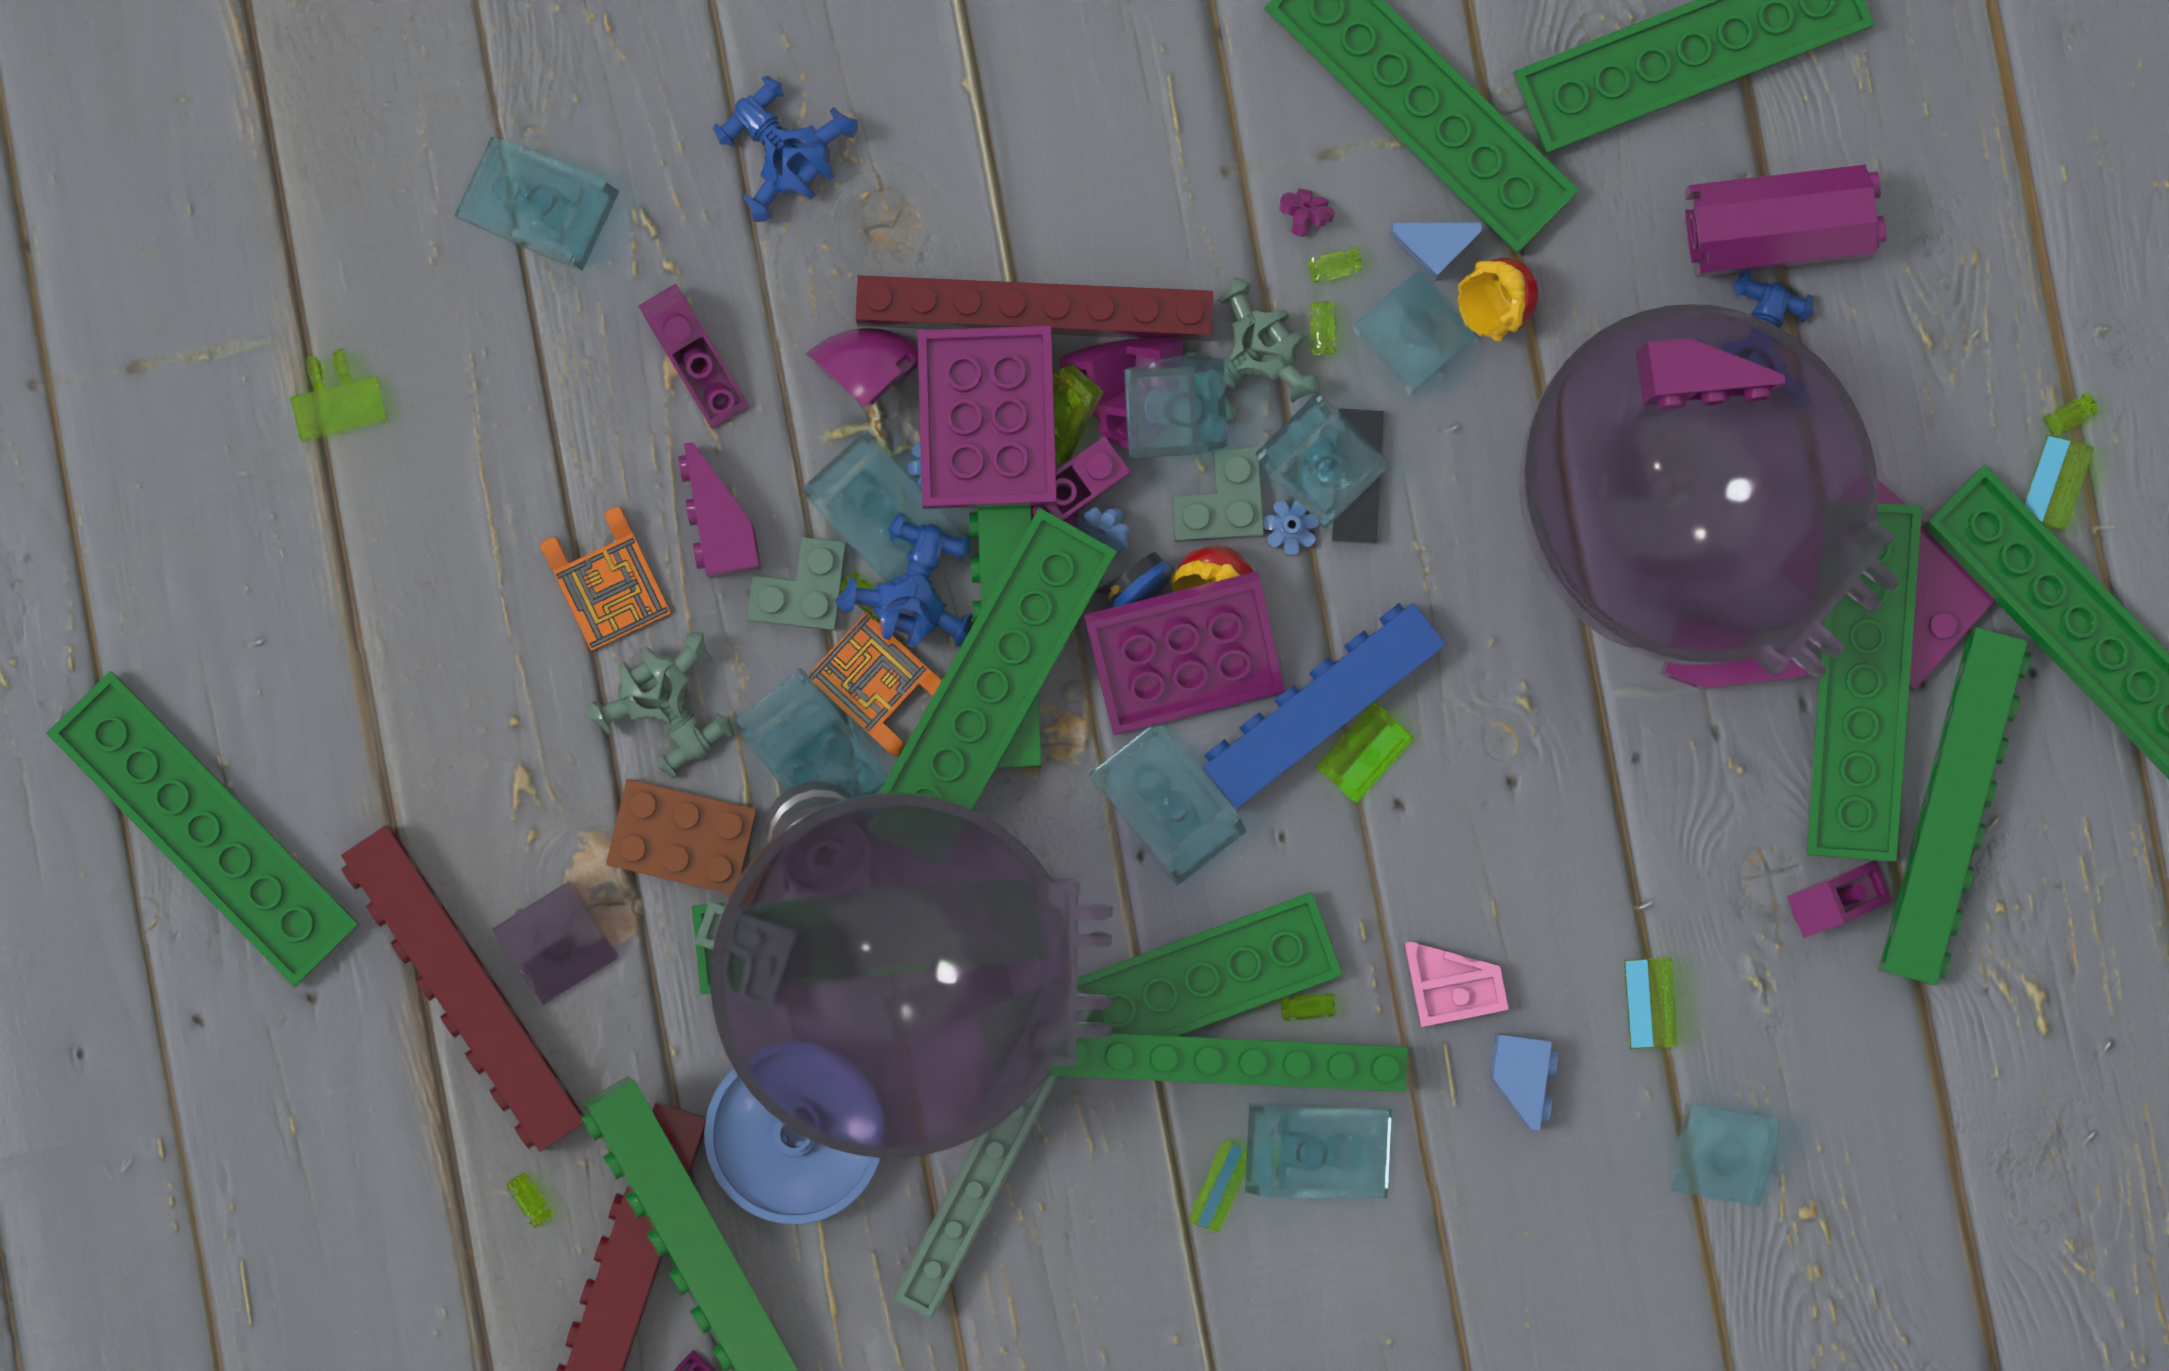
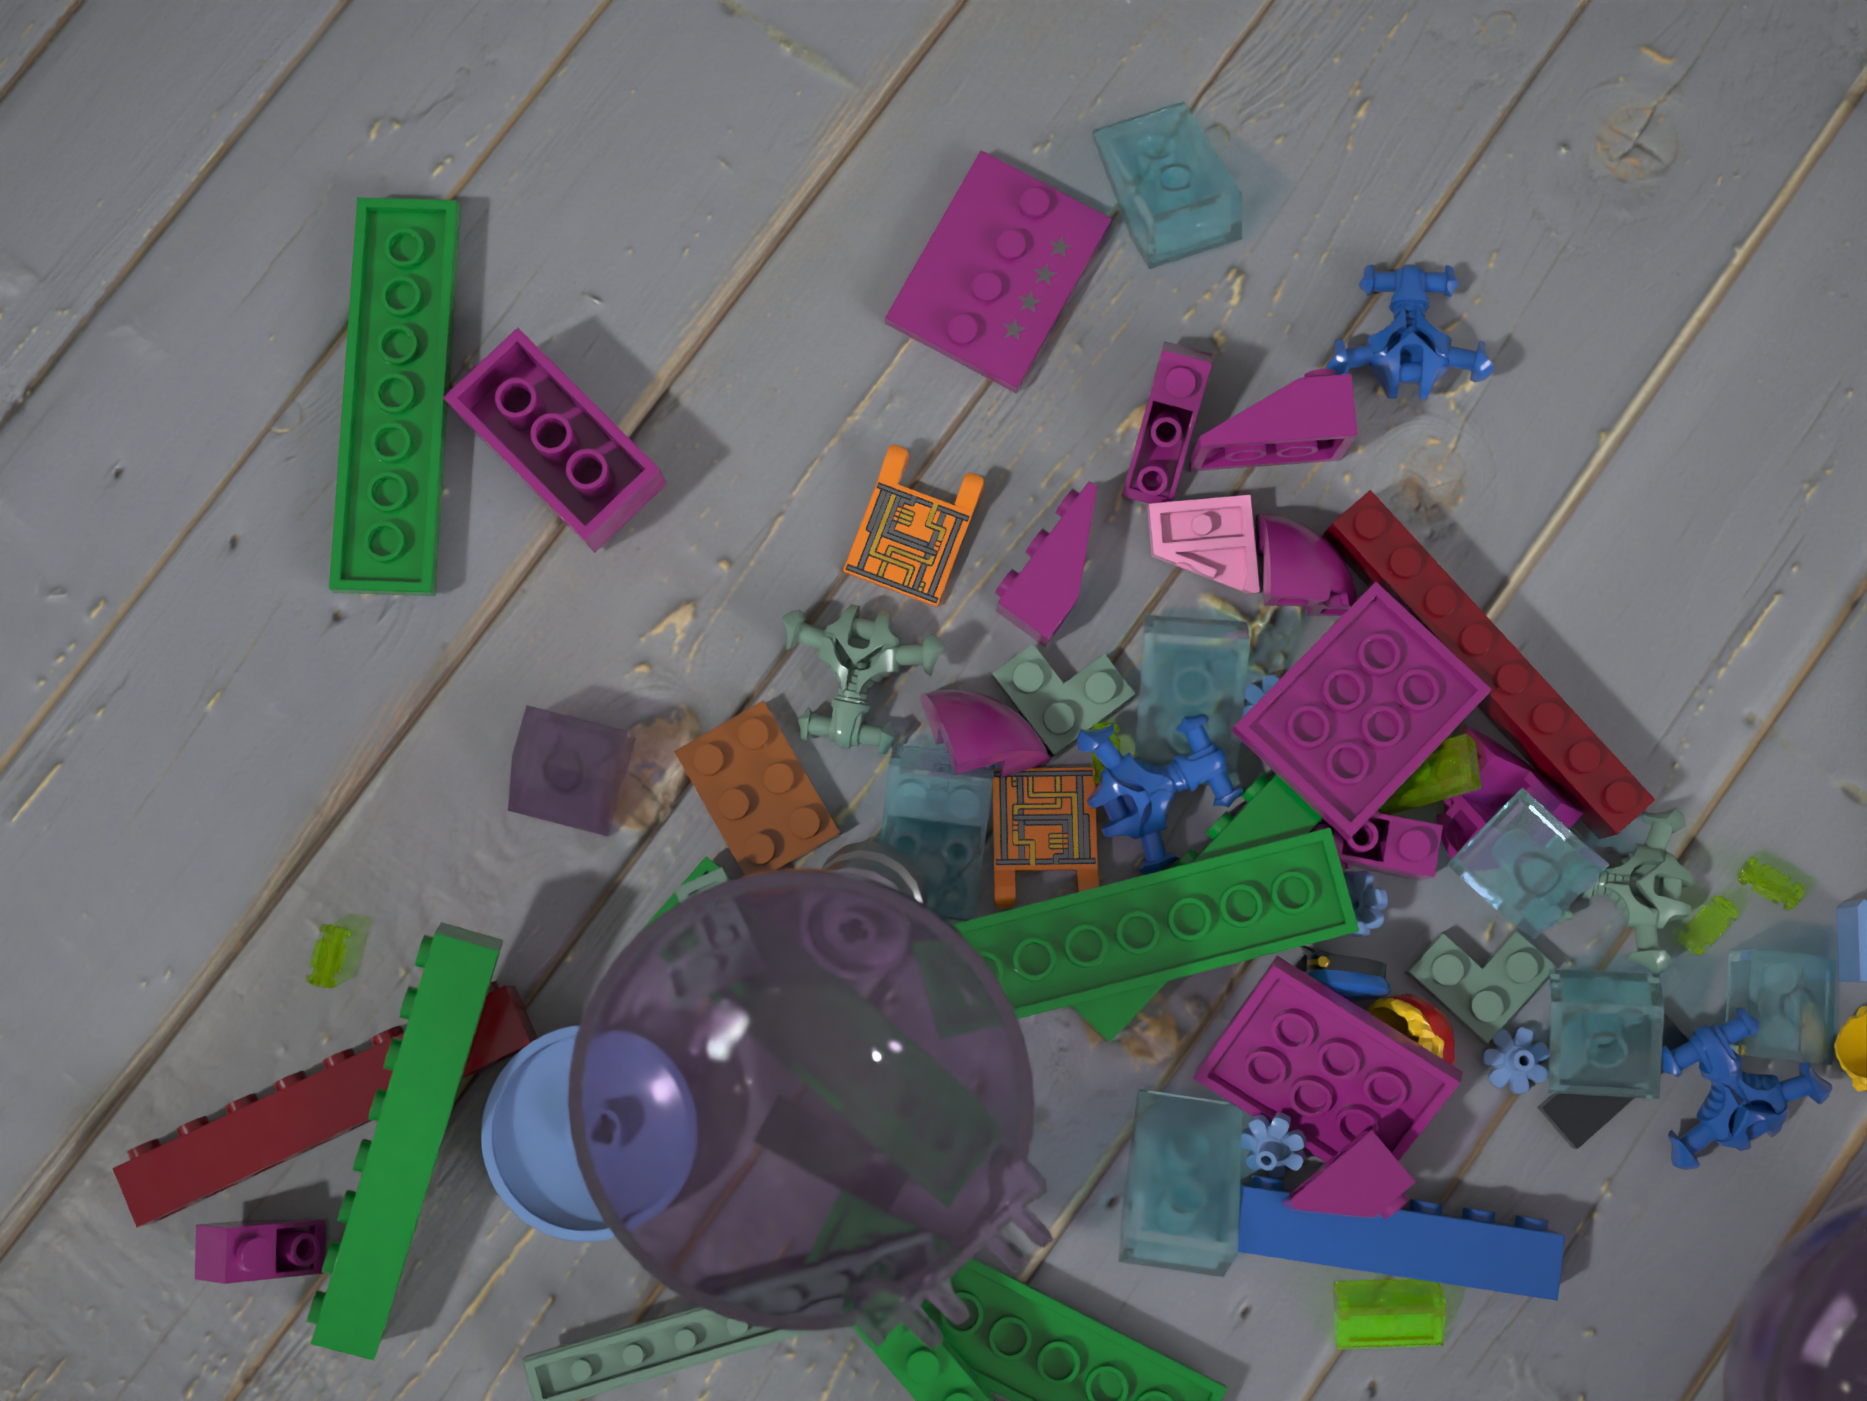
camera: 50 degrees right, 5 degrees down
clear neon green hinge [290,348,388,441] -> none
dark red brick [341,825,585,1152] -> none
magenta plant [1279,189,1335,237] -> none
none -> magenta brick [443,327,667,553]
none -> magenta plate [885,150,1112,393]
none -> magenta brick [920,689,1050,777]
none -> bright pink wing [1147,495,1260,595]
none -> magenta slope [1188,369,1358,472]
none -> medium blue plant [1239,1112,1307,1178]
none -> magenta slope [1281,1130,1415,1219]
none -> blue piece [1660,1007,1833,1170]

